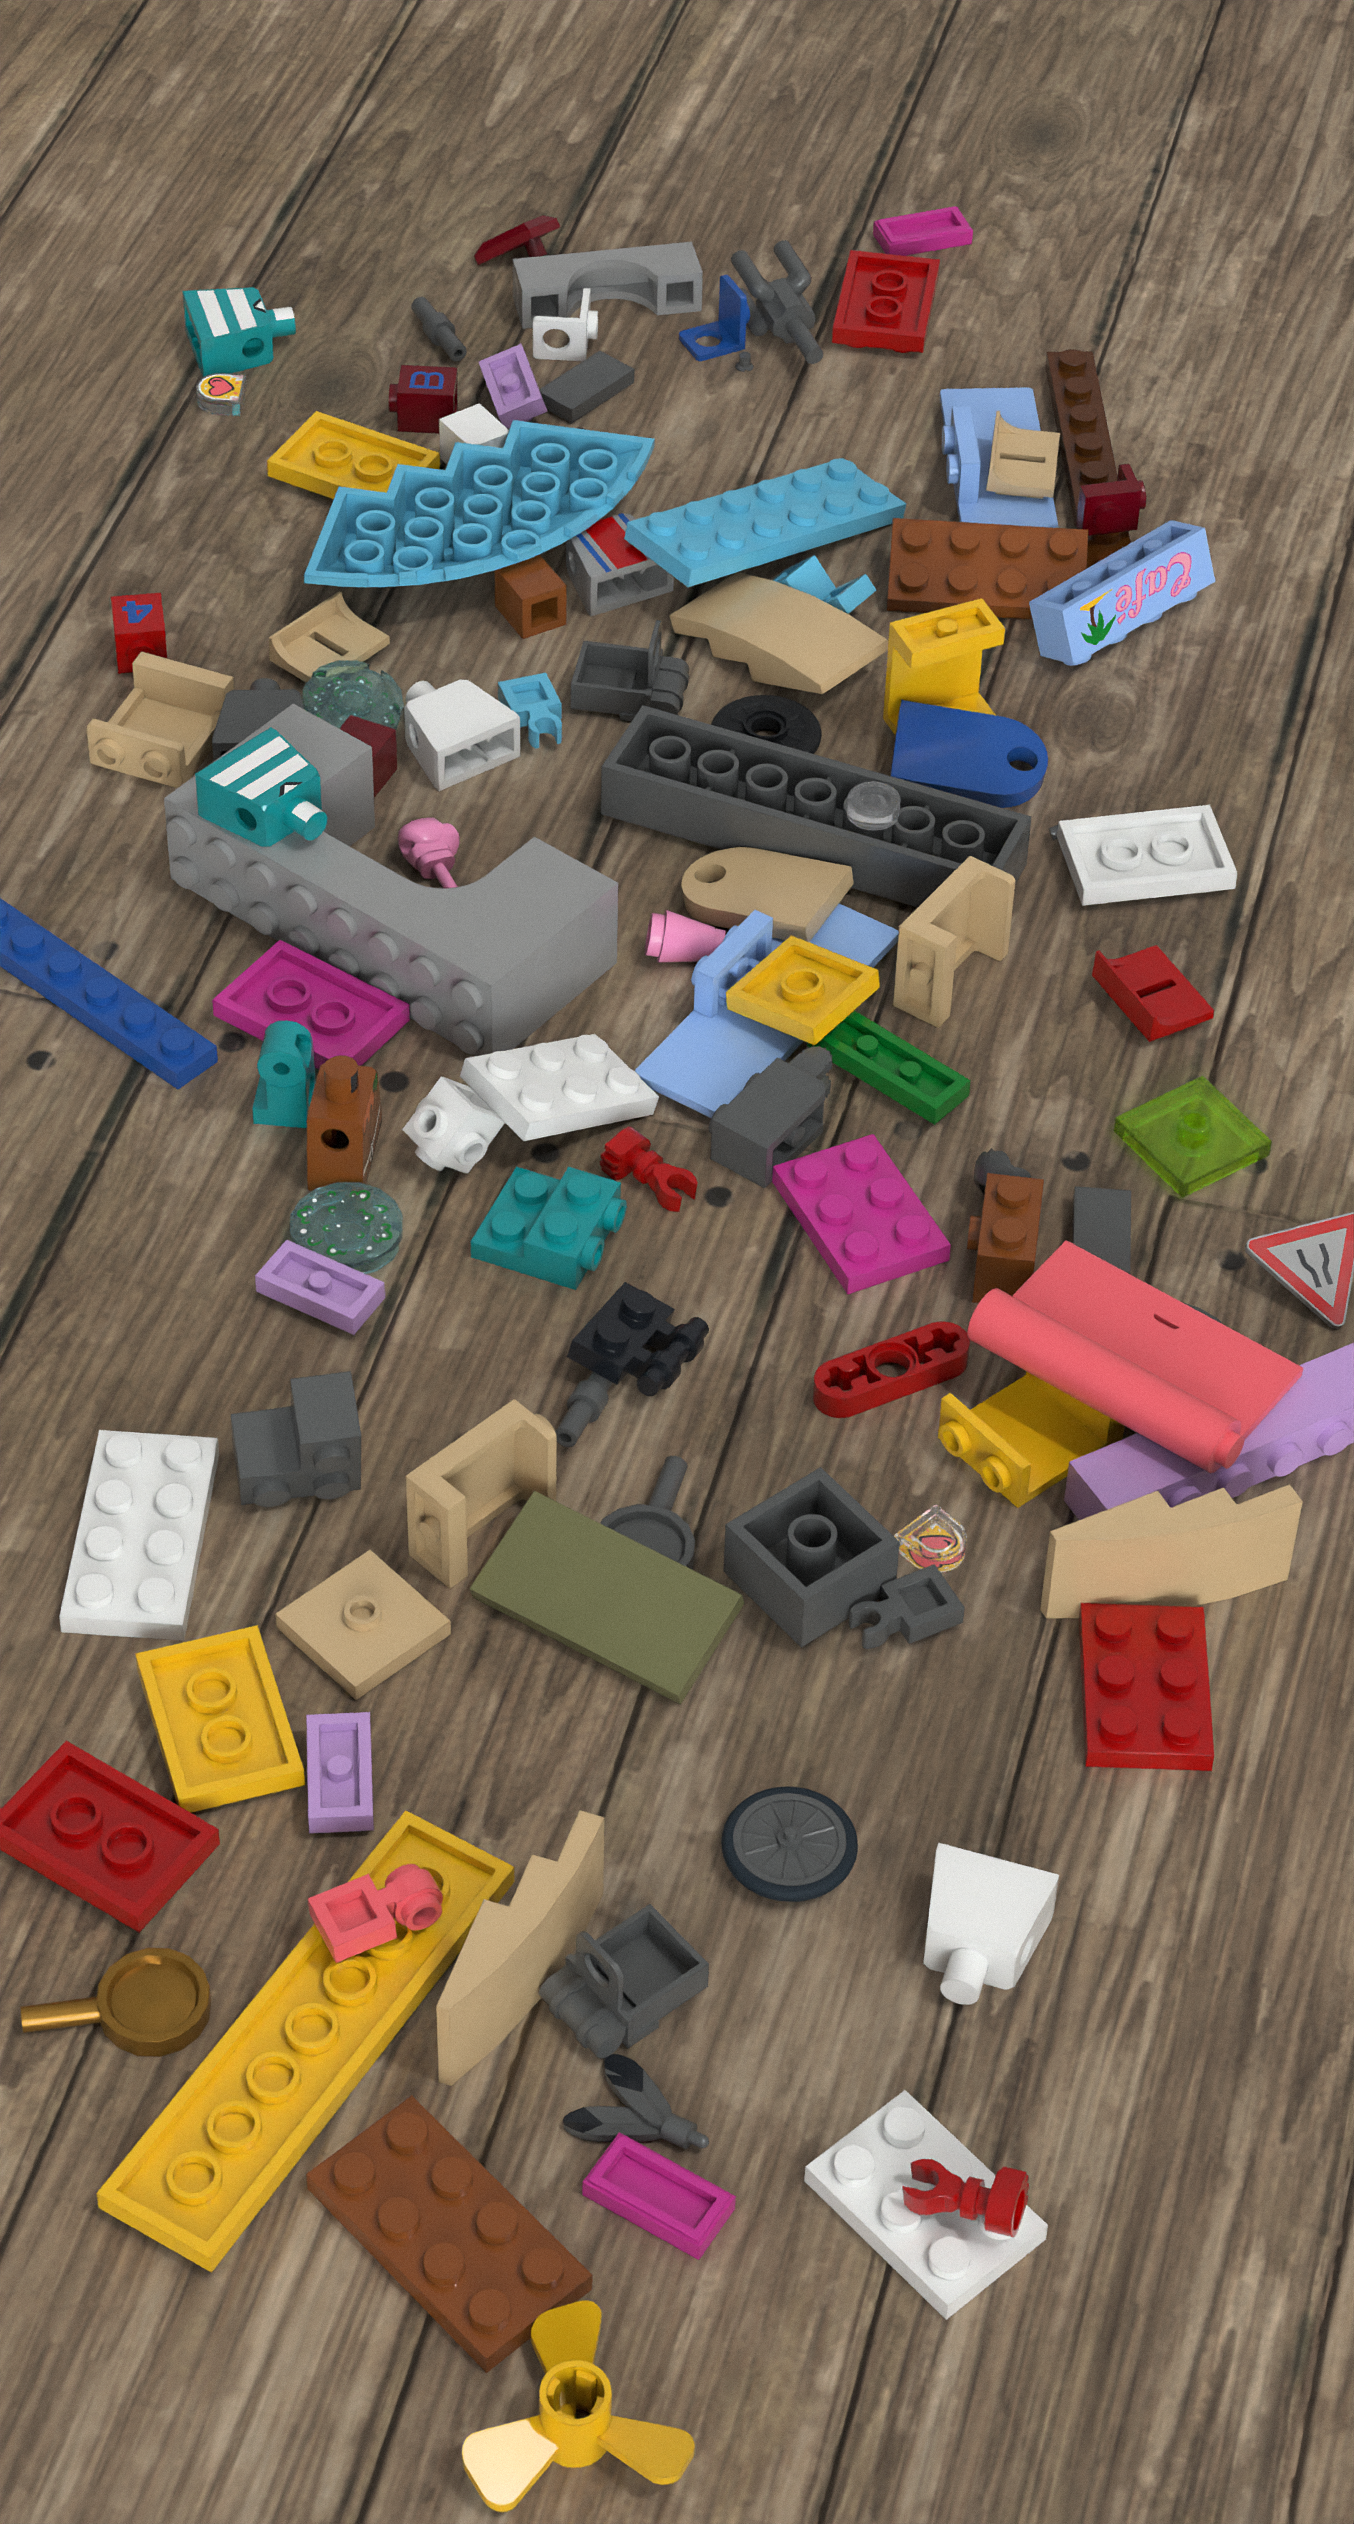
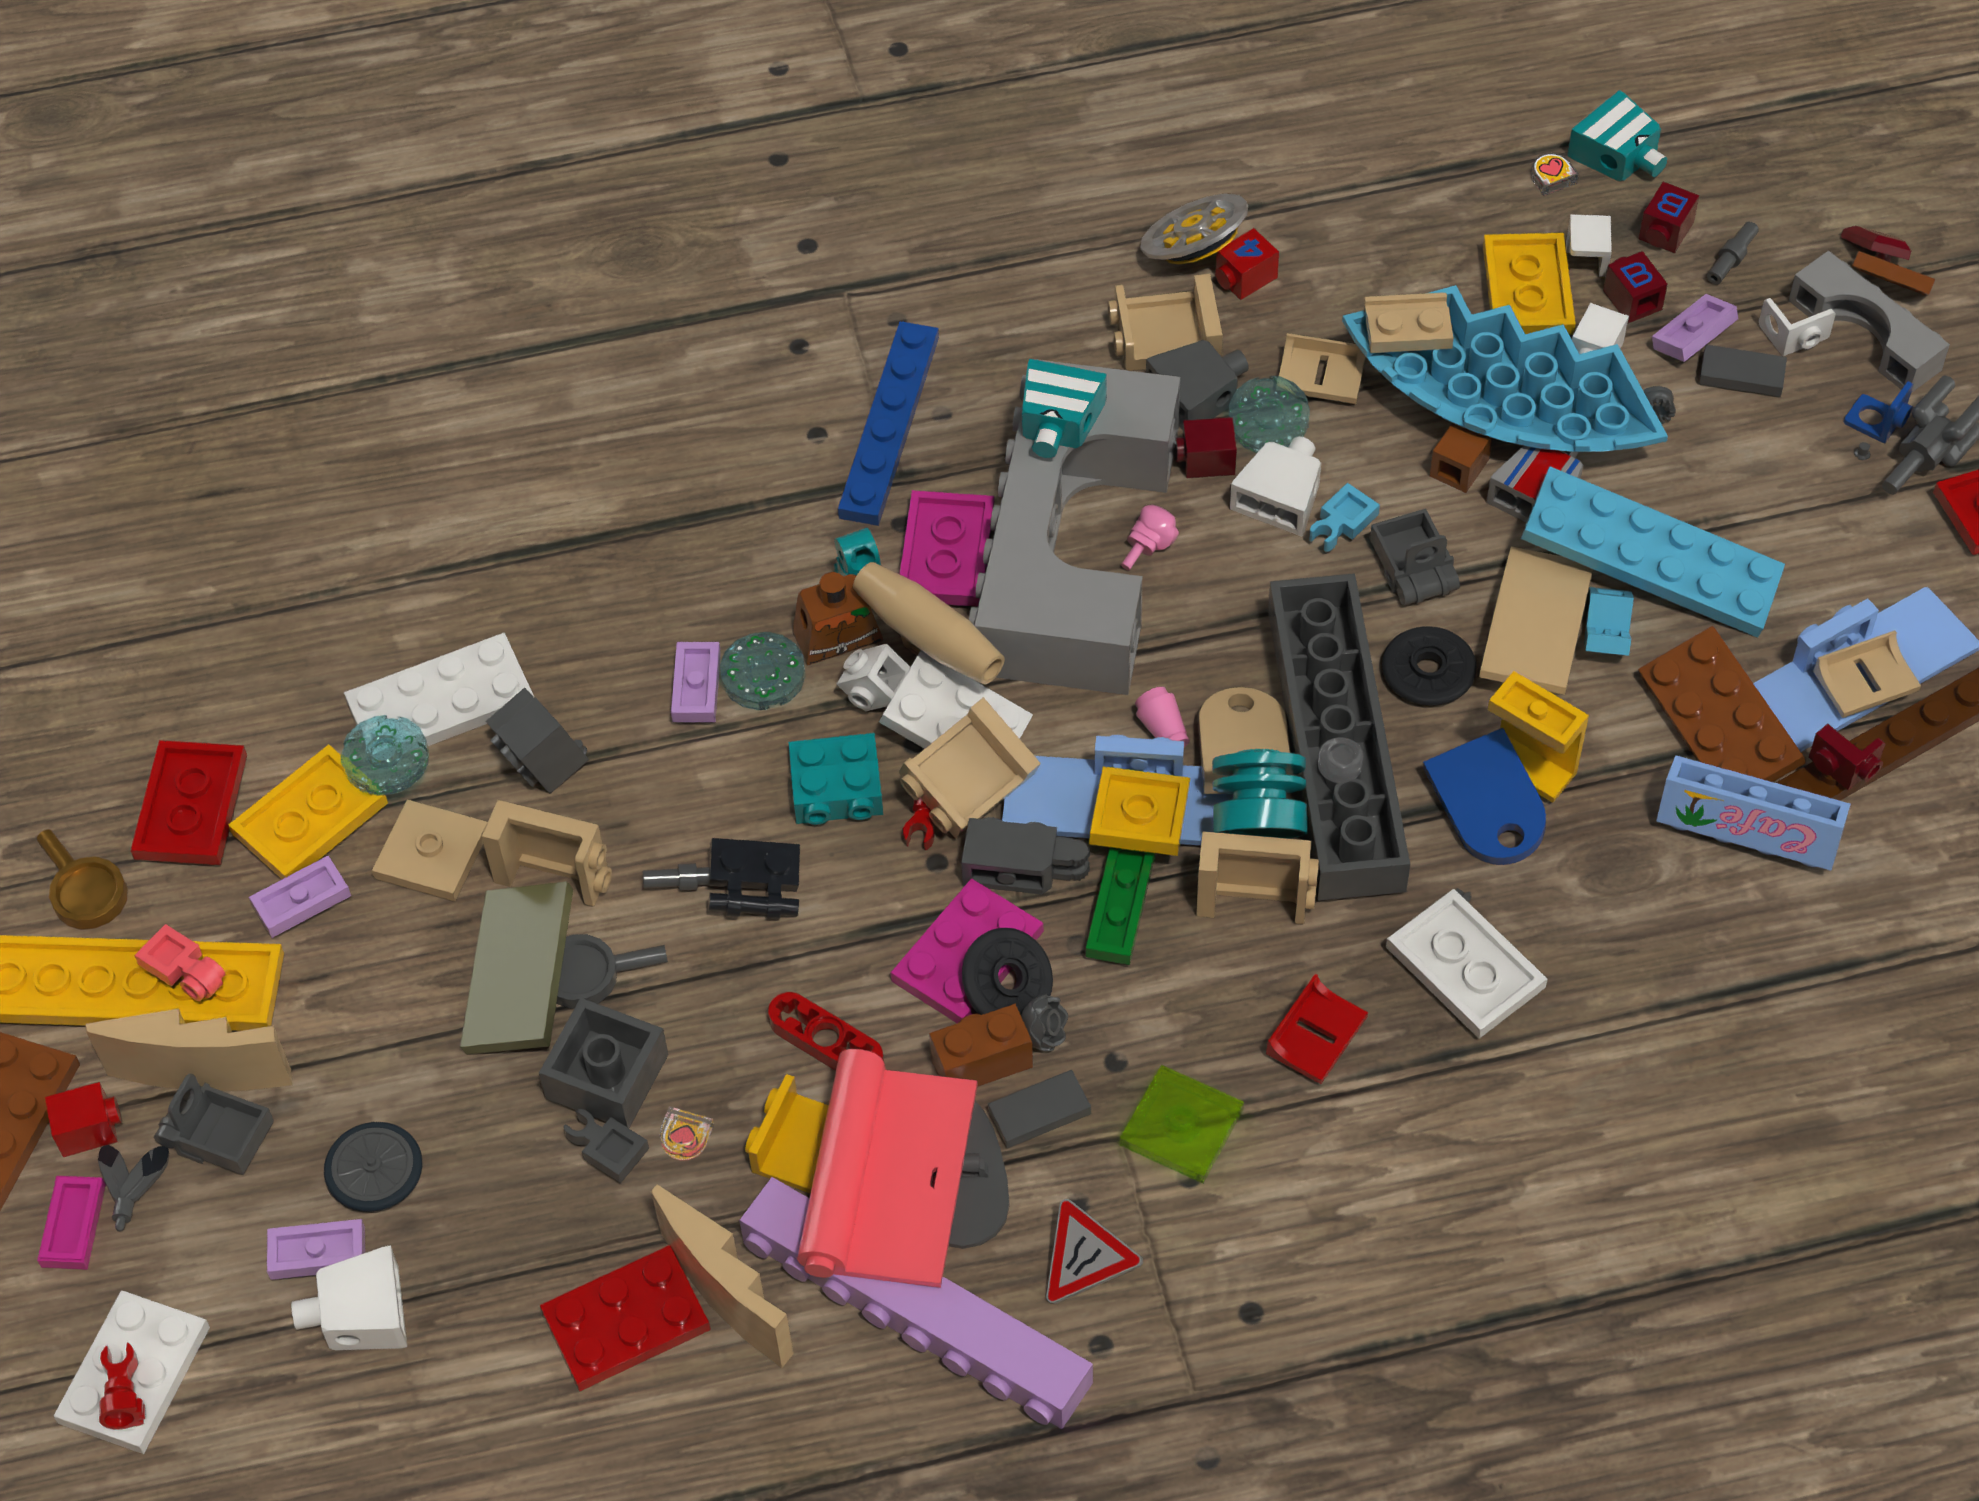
camera: 65 degrees right, 10 degrees up
none -> red brick [45,1082,122,1157]
none -> lavender plate [267,1219,365,1280]
none -> clear light blue tile [341,715,429,796]
none -> tan plate [853,562,1005,685]
none -> tan panel [899,697,1041,839]
none -> black wheel [962,928,1053,1015]
none -> flat silver piece [1140,193,1248,264]
none -> teal wheel [1212,749,1307,839]
none -> tan plate [1364,292,1454,353]
none -> white panel [1566,214,1612,277]
none -> dark red brick [1639,181,1700,253]
none -> dark orange tile [1851,251,1935,296]

